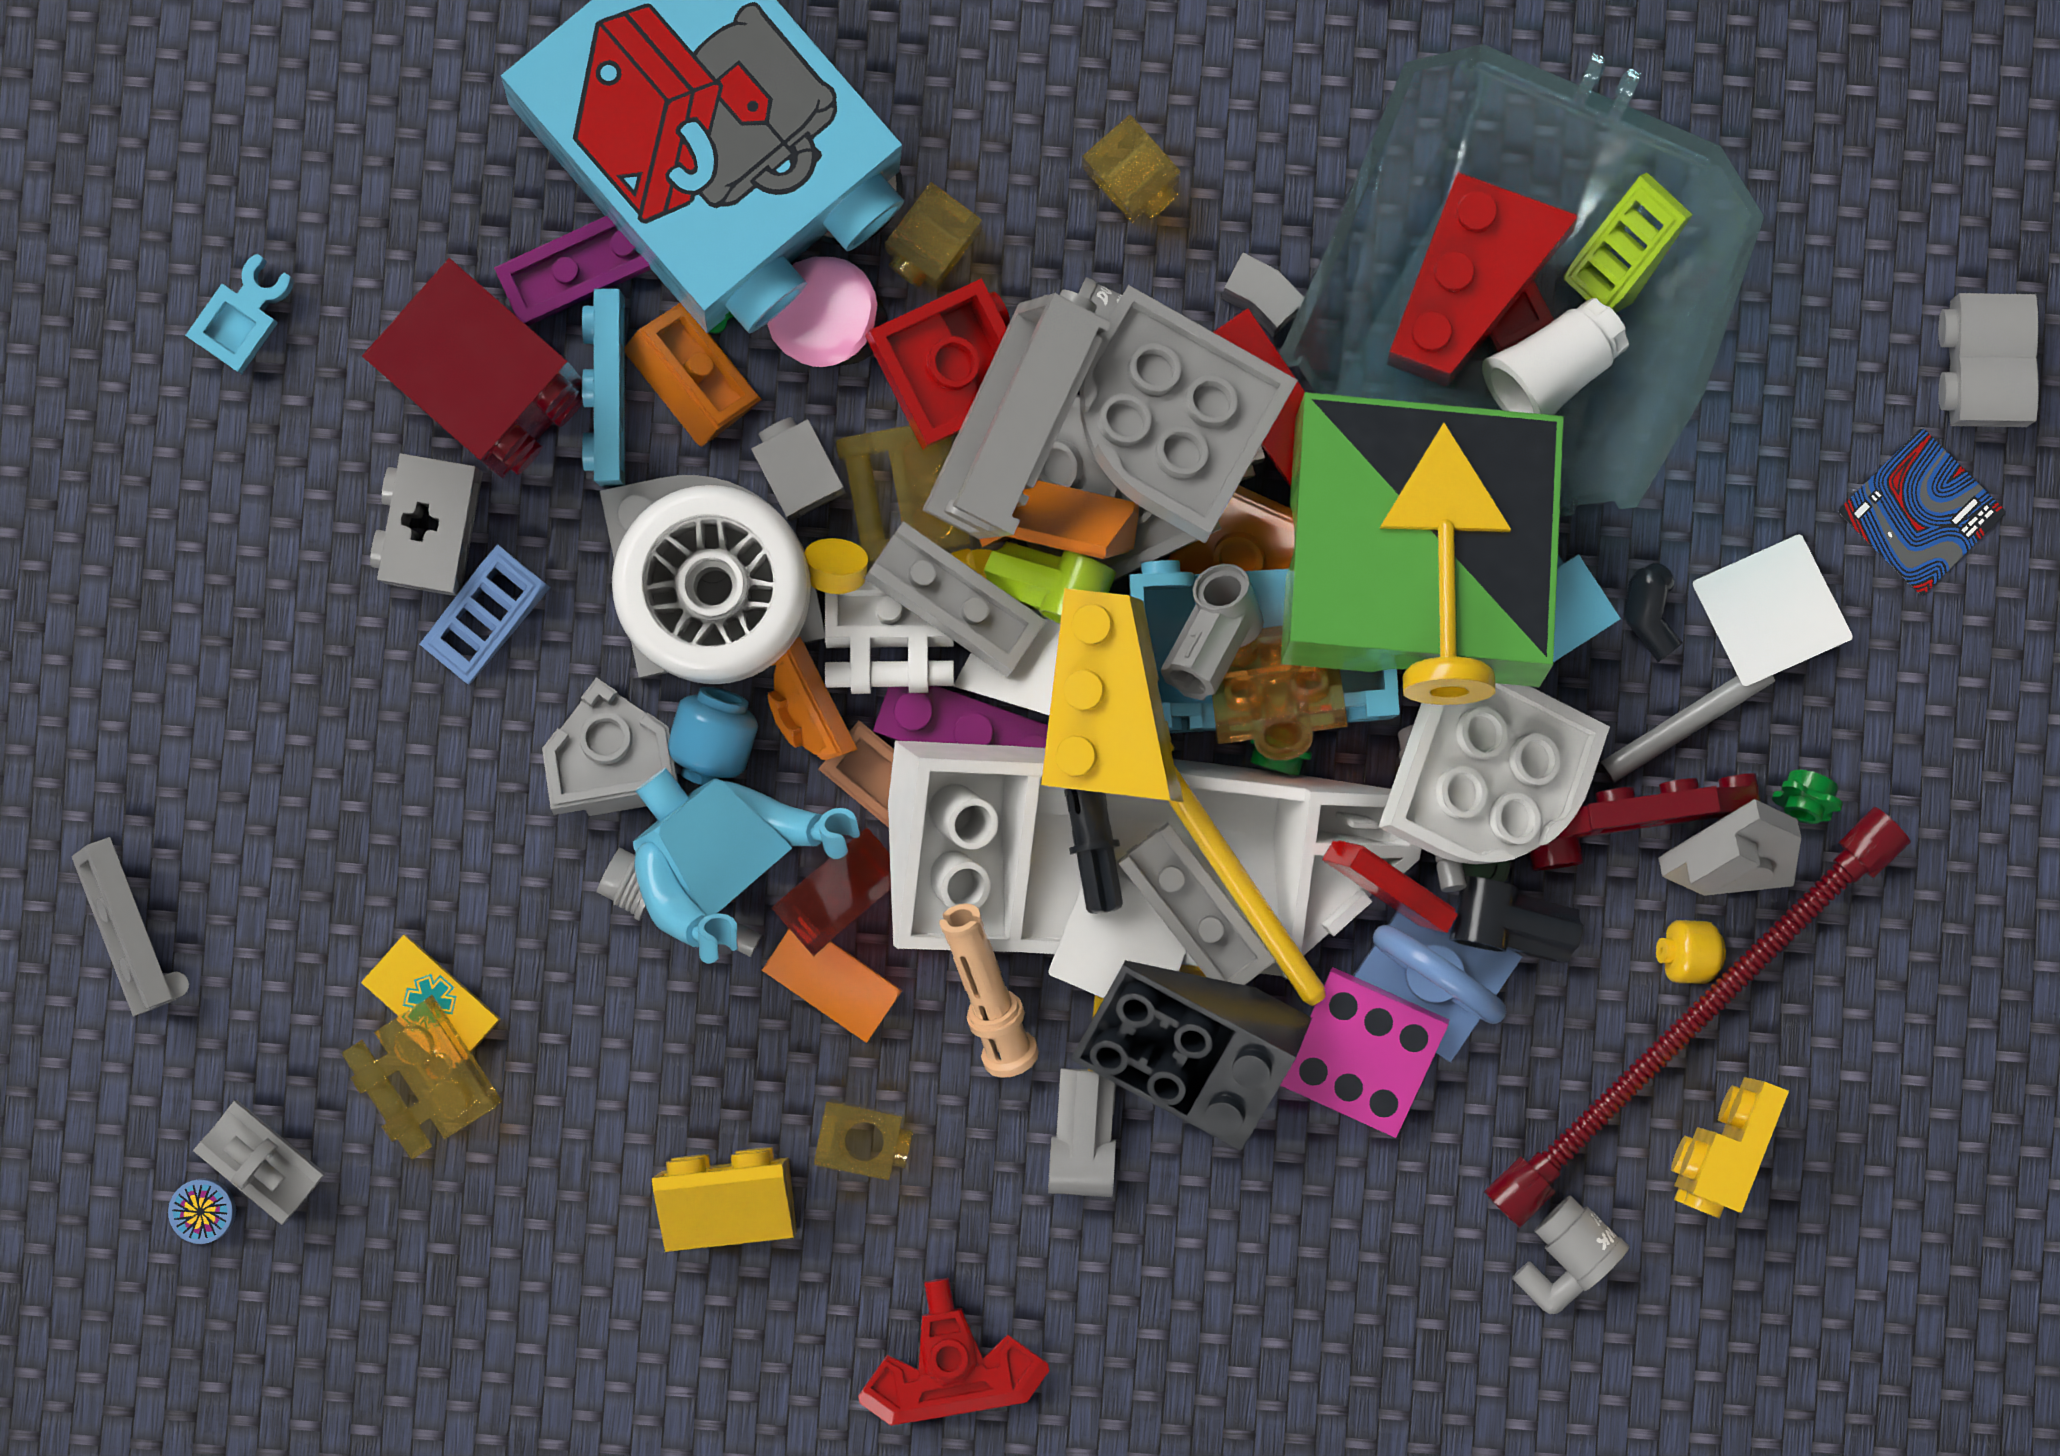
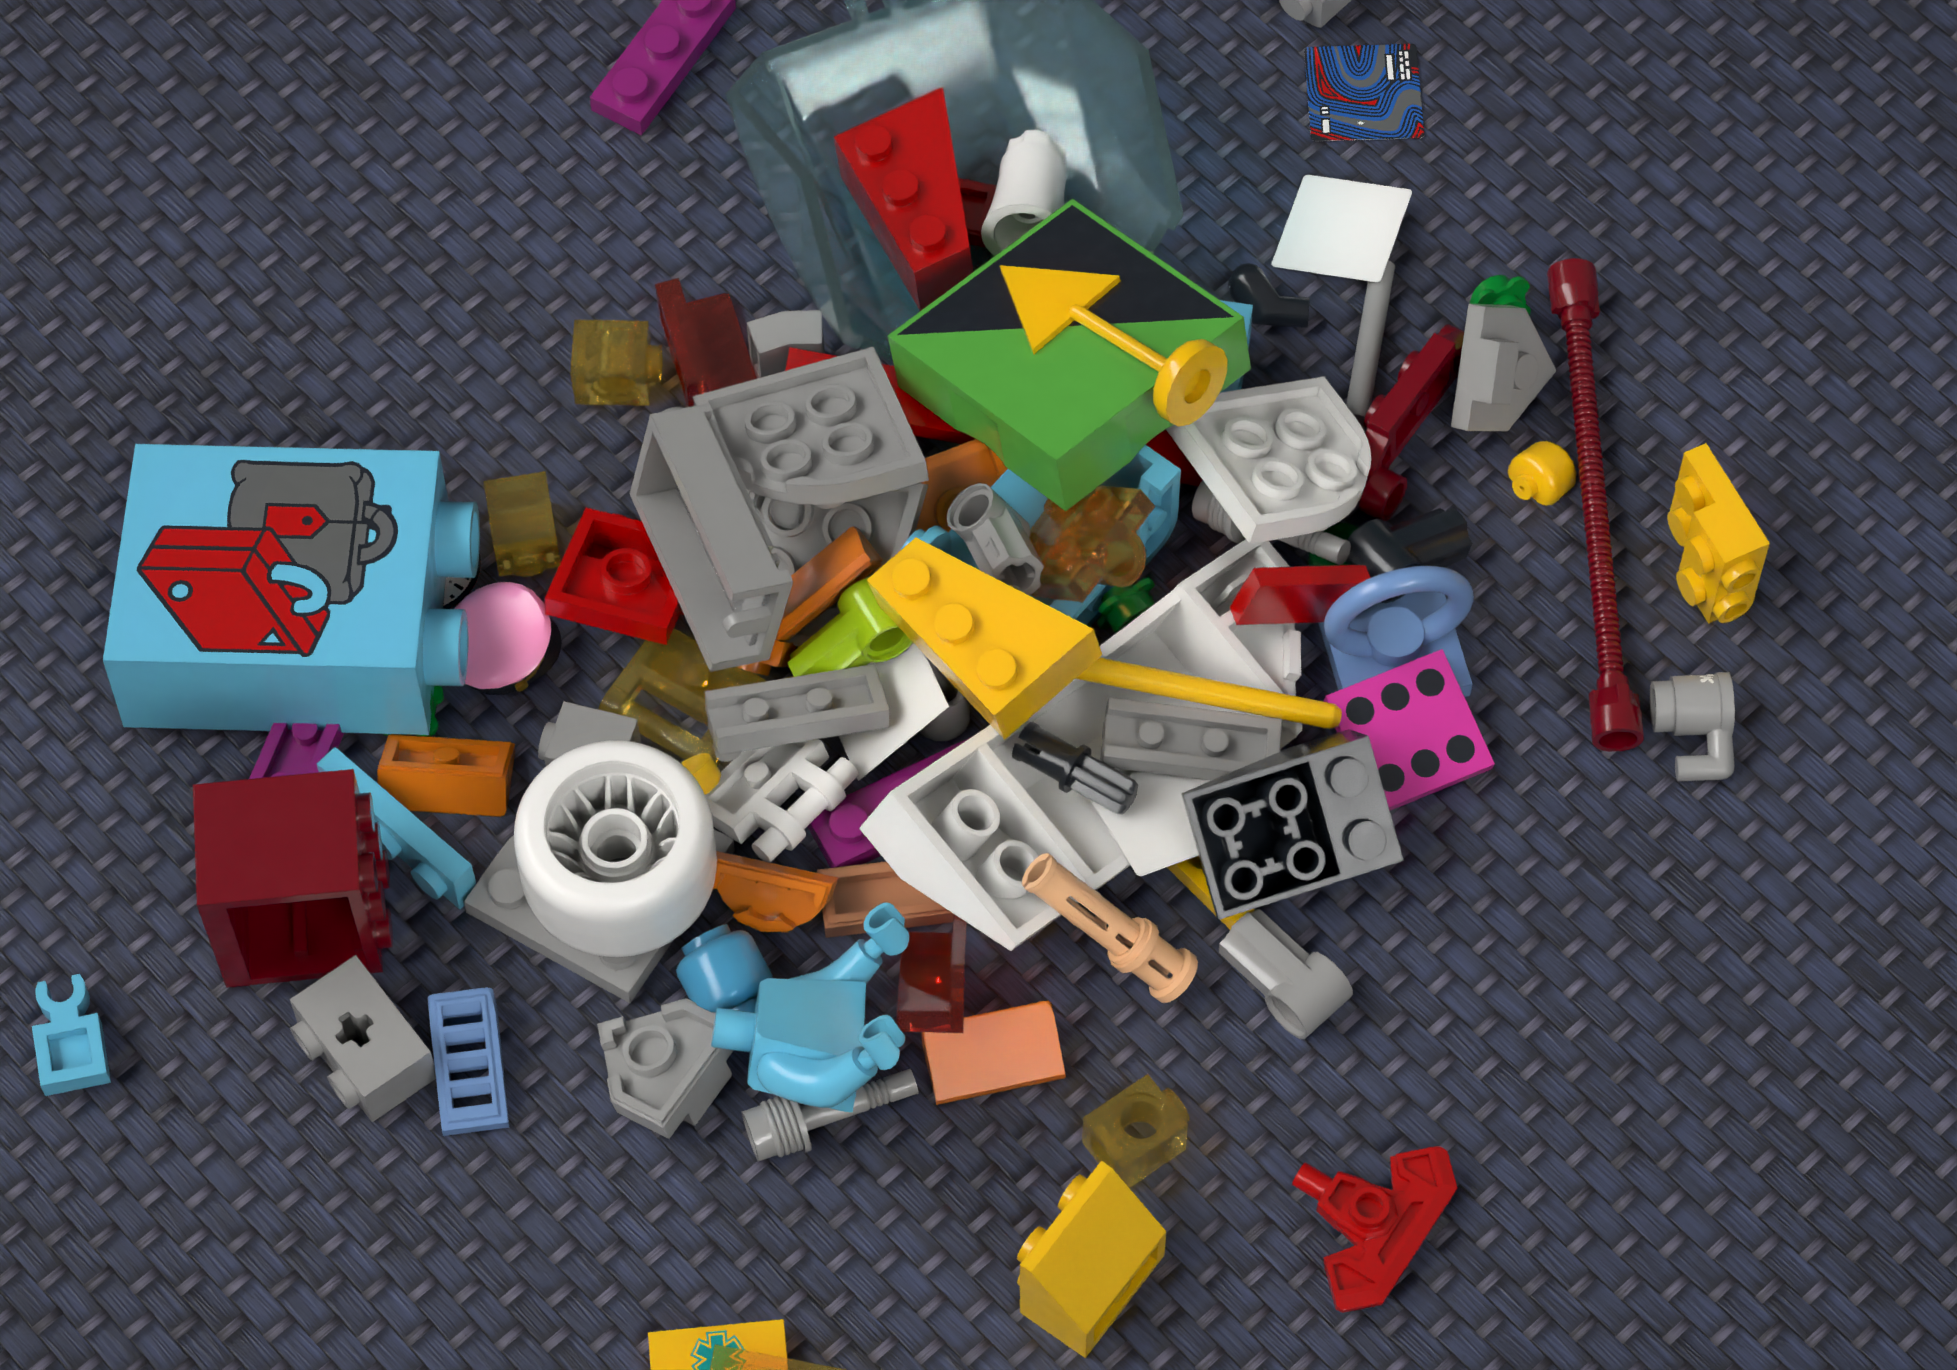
camera: 45 degrees left, 25 degrees down
lime slope [1564,172,1693,313] -> none
none -> clear red panel [655,278,756,407]

